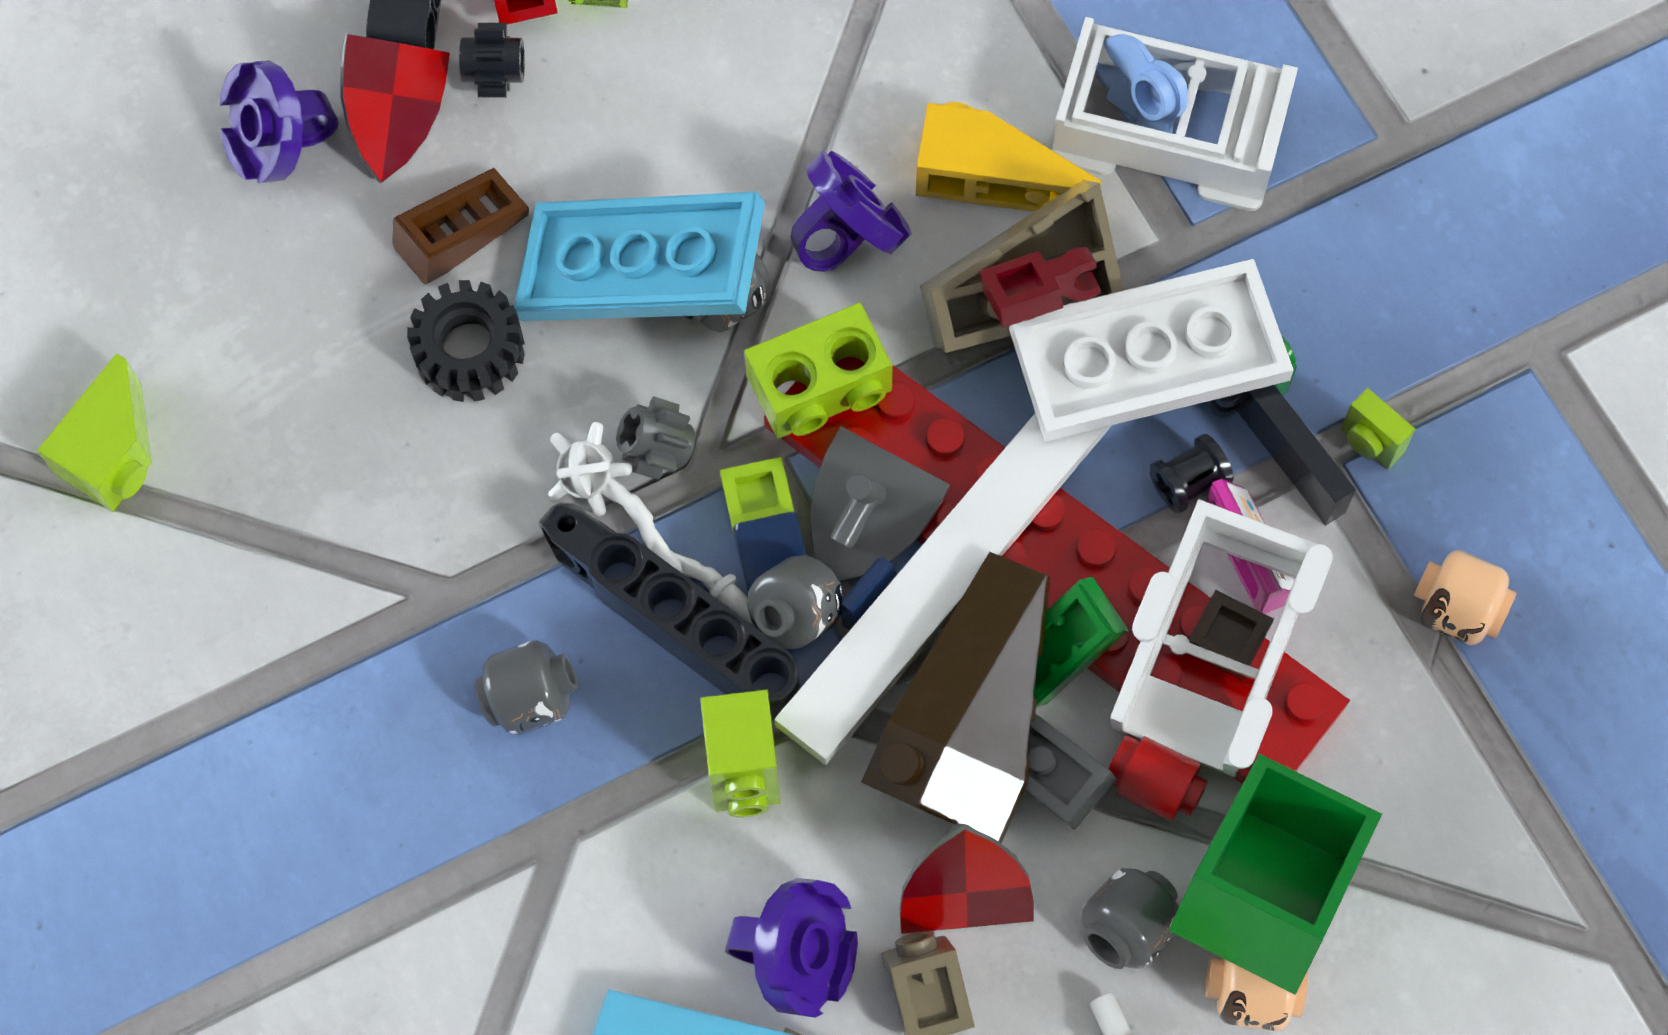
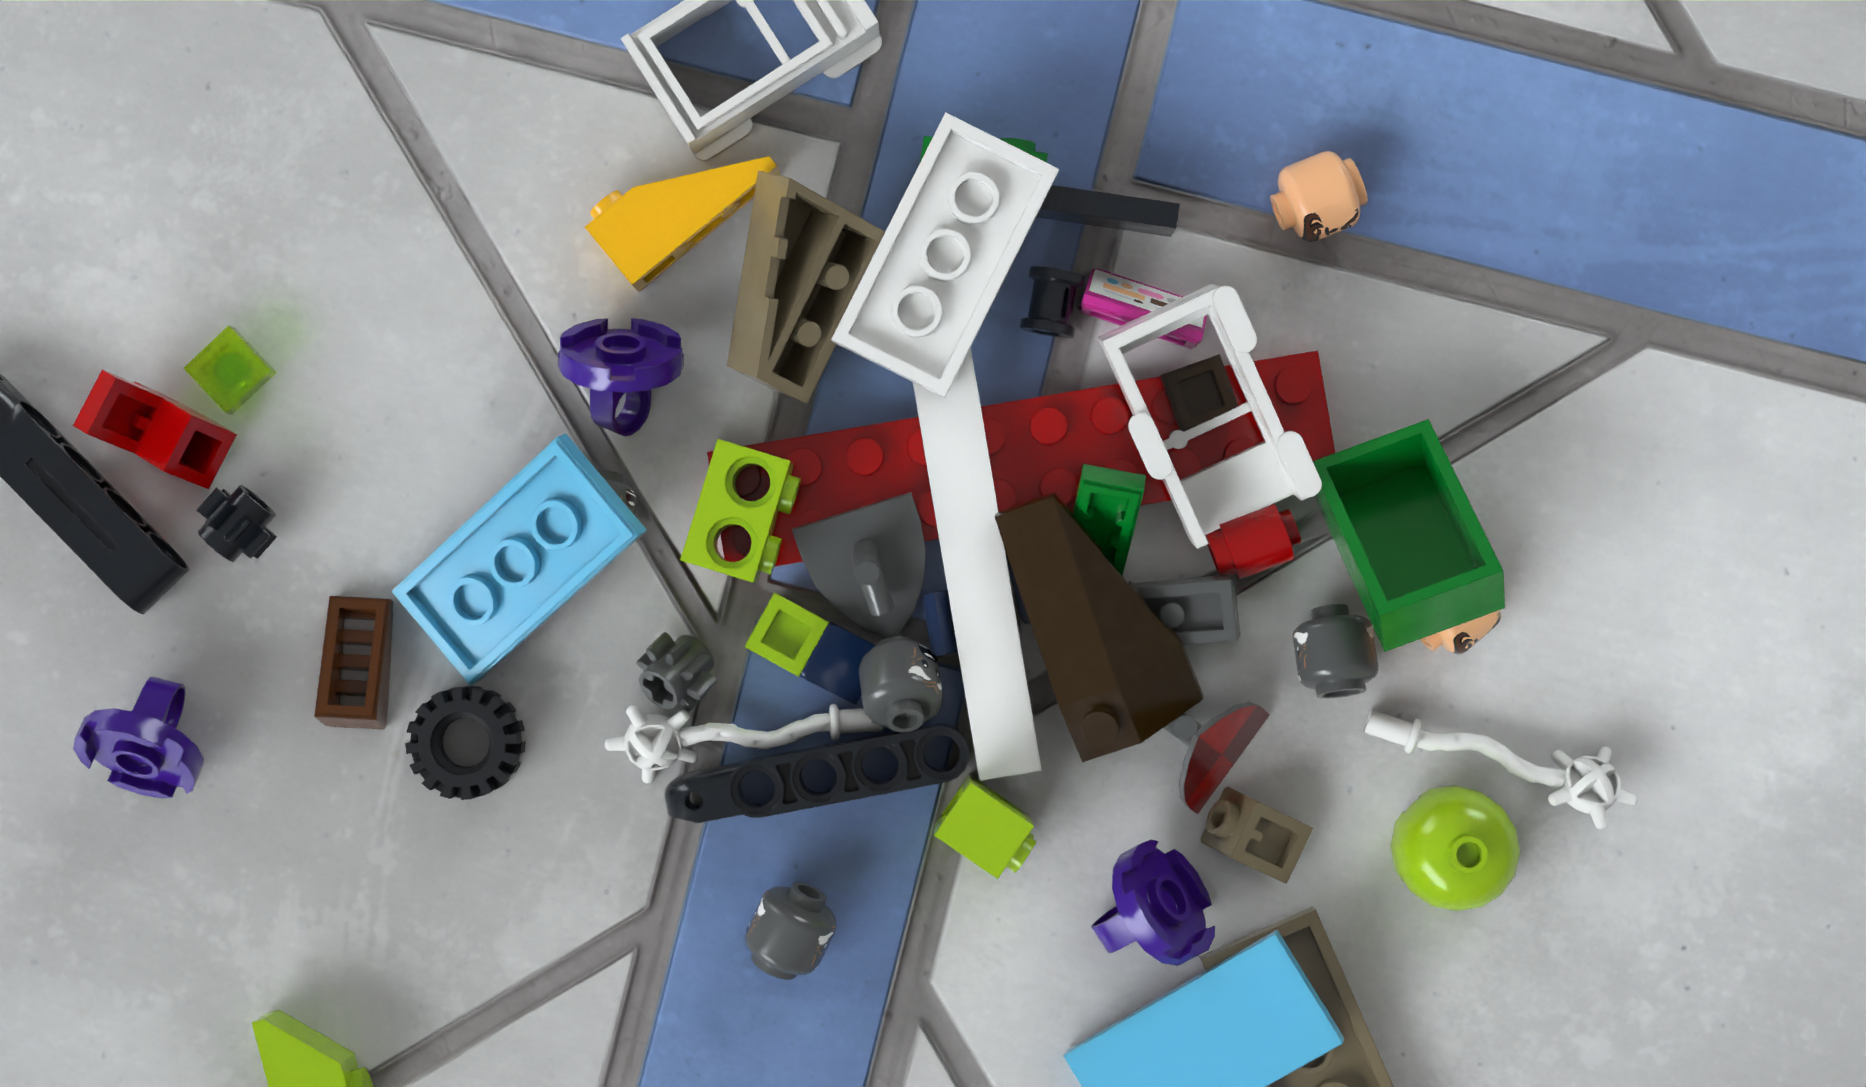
camera: 45 degrees left, 20 degrees up
shield [340,34,450,183] -> none
dark red plate [979,247,1101,328] -> none
light blue plate [1104,34,1188,133] -> none
lime plate [1341,388,1416,470] -> none

